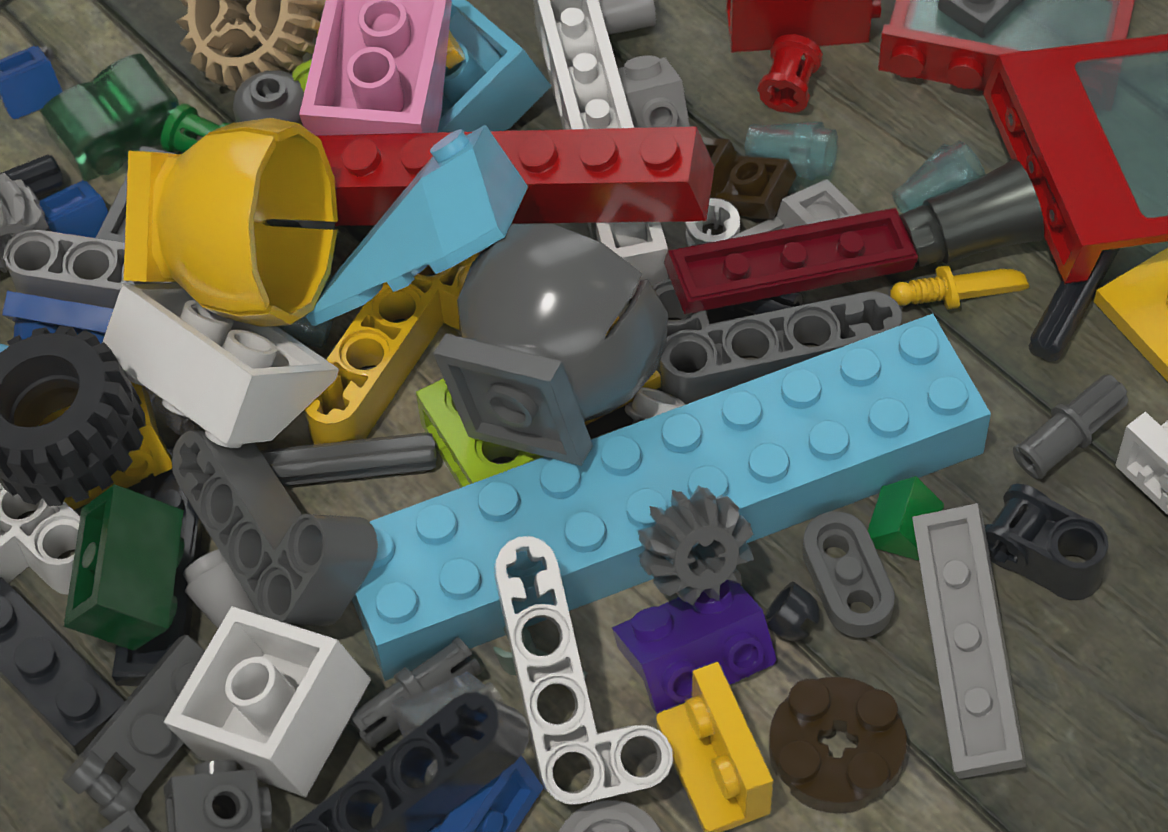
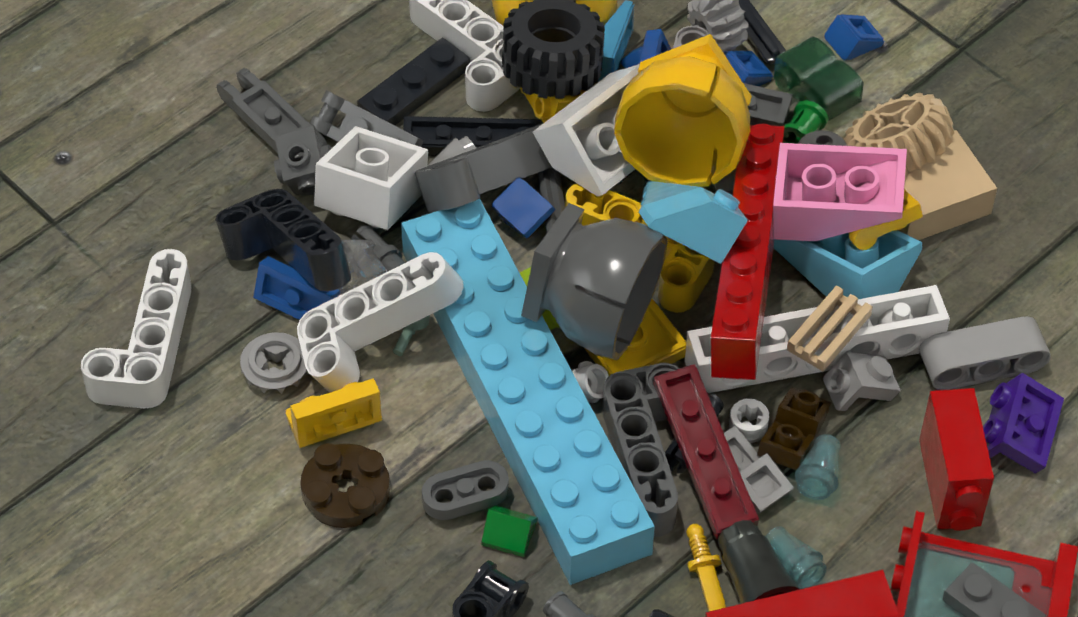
camera: 85 degrees right, 5 degrees down
dark green brick [63,484,185,651] -> none
dark purple bracket [612,580,776,714] -> none
dark grey gear [637,485,754,605] -> none
red bush [757,34,823,113] -> none
black hinge [765,581,820,641] -> none
light grey plate [912,503,1027,779] -> none
none -> blue slope [492,177,556,239]
none -> tan tile [787,285,873,372]

